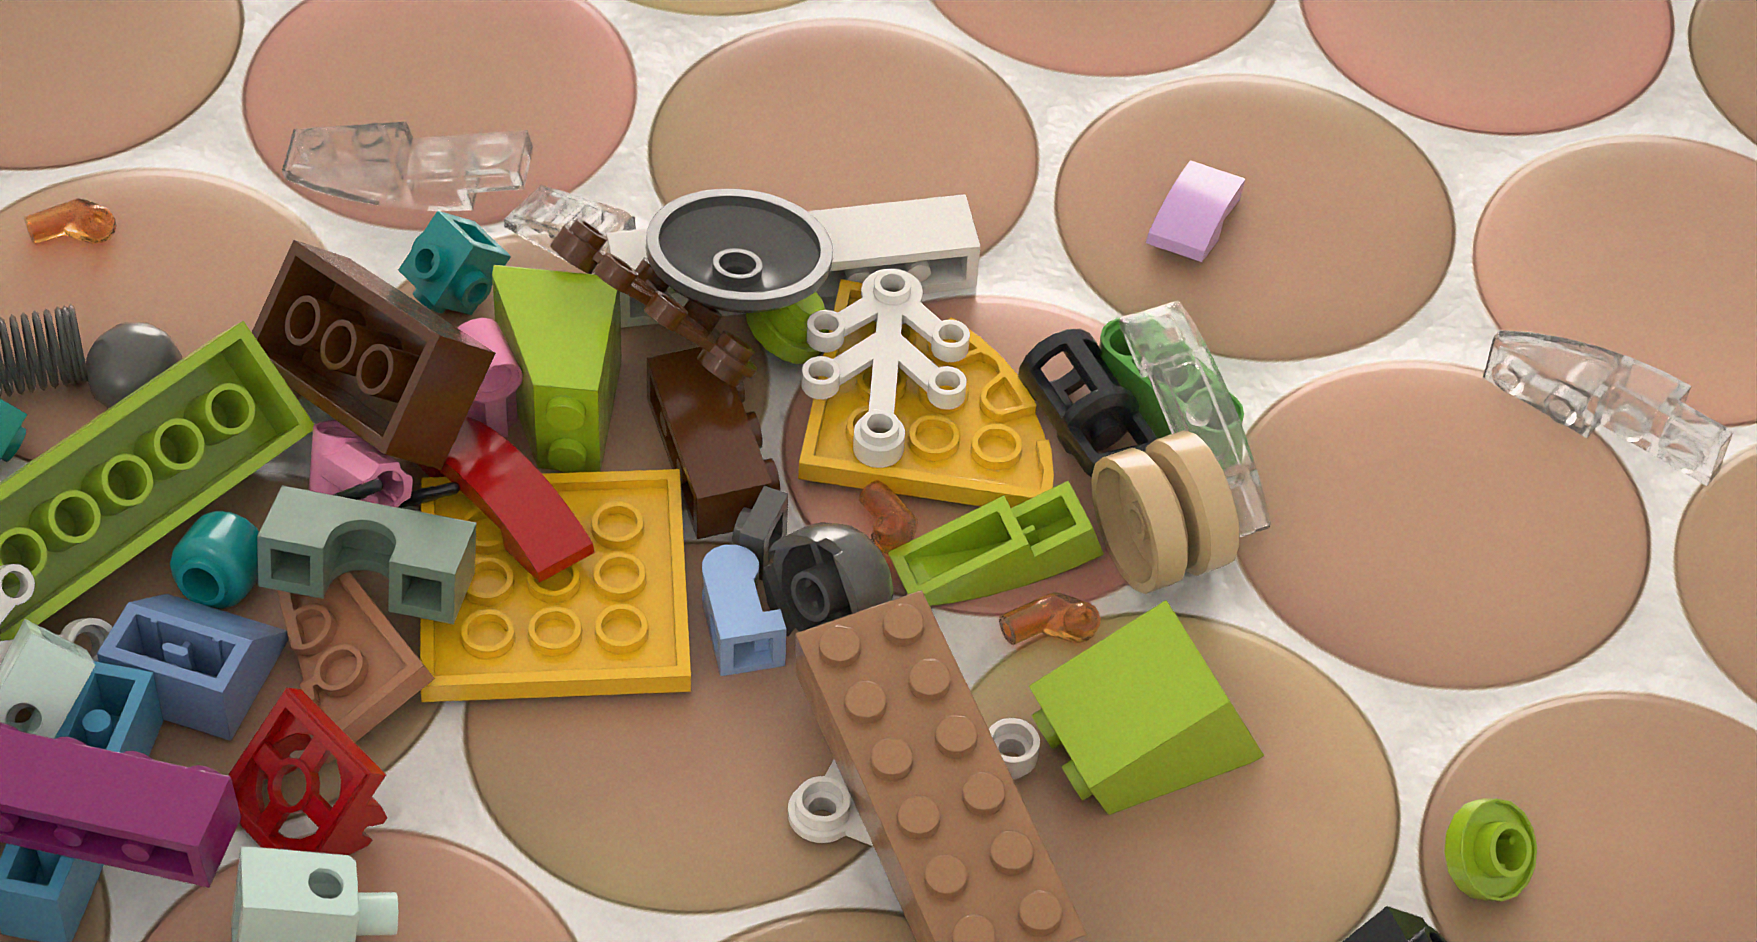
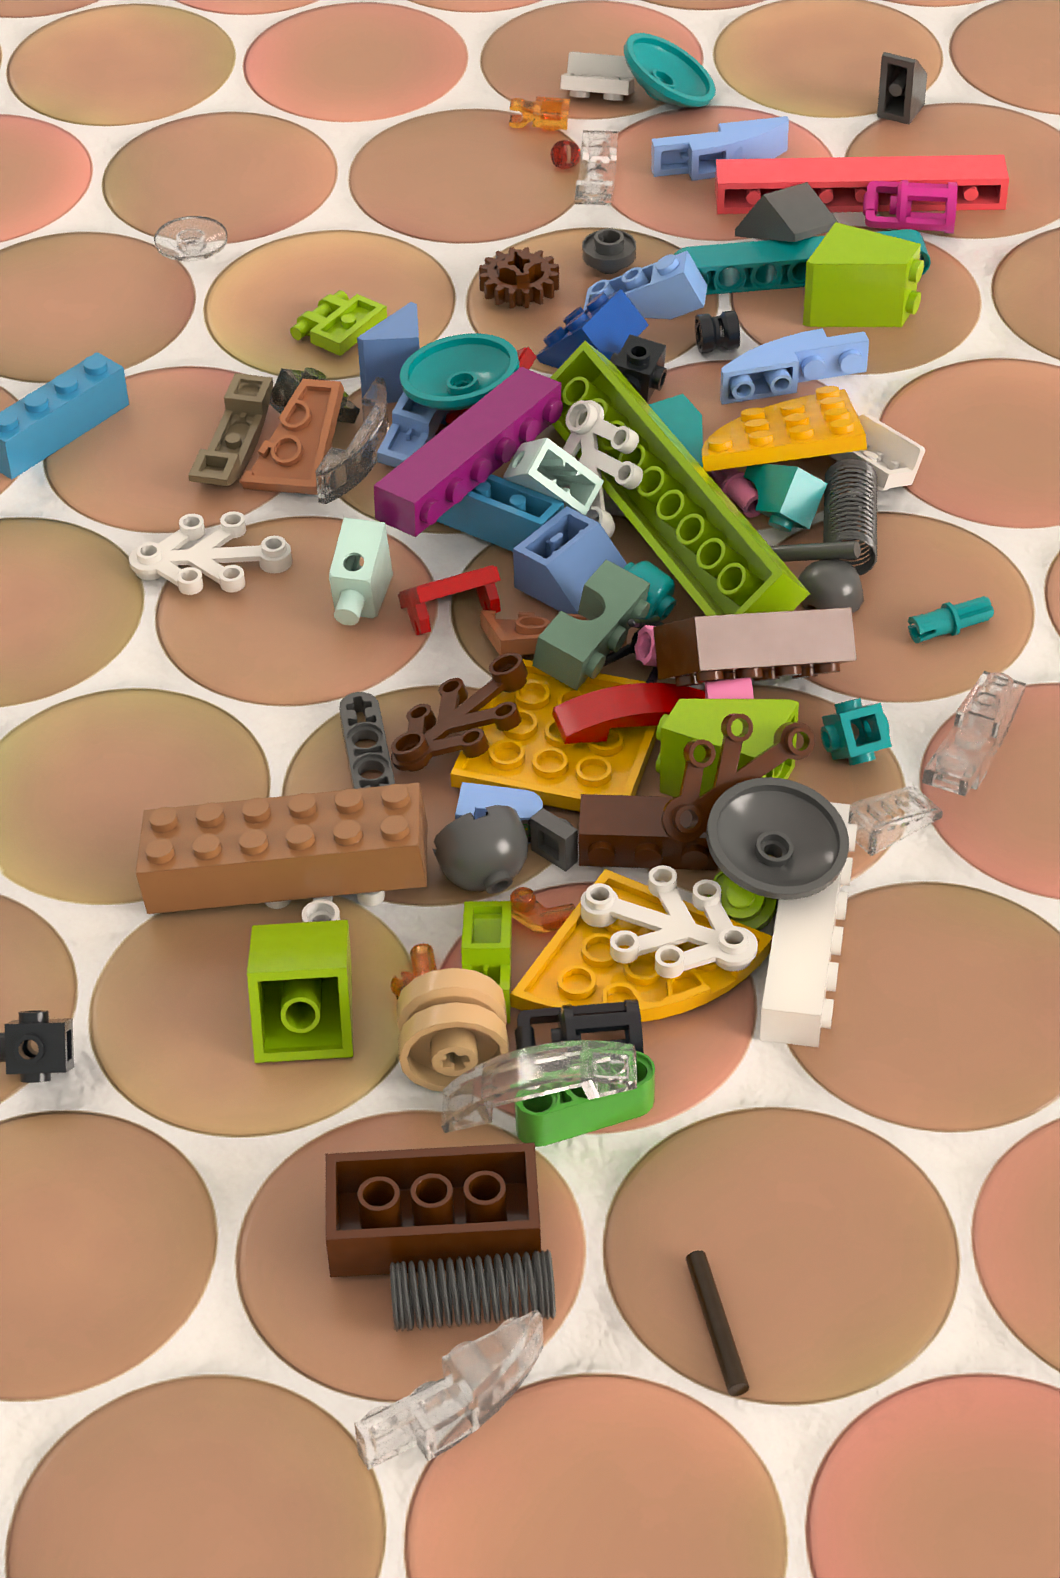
camera: 115 degrees right, 5 degrees down
clear orange arm [24,198,116,244] -> none
lavender slope [1146,161,1245,262] -> none
lime plate [1444,798,1537,901] -> none
none -> reddish brown brick [325,1142,541,1277]
none -> dark grey beam [339,692,395,789]
none -> dark grey piece [390,1249,556,1332]
none -> reddish brown plant [391,653,528,772]
none -> dark brown bar [686,1250,749,1396]
none -> dark grey bar [770,541,861,562]
none -> teal axle [908,596,994,643]

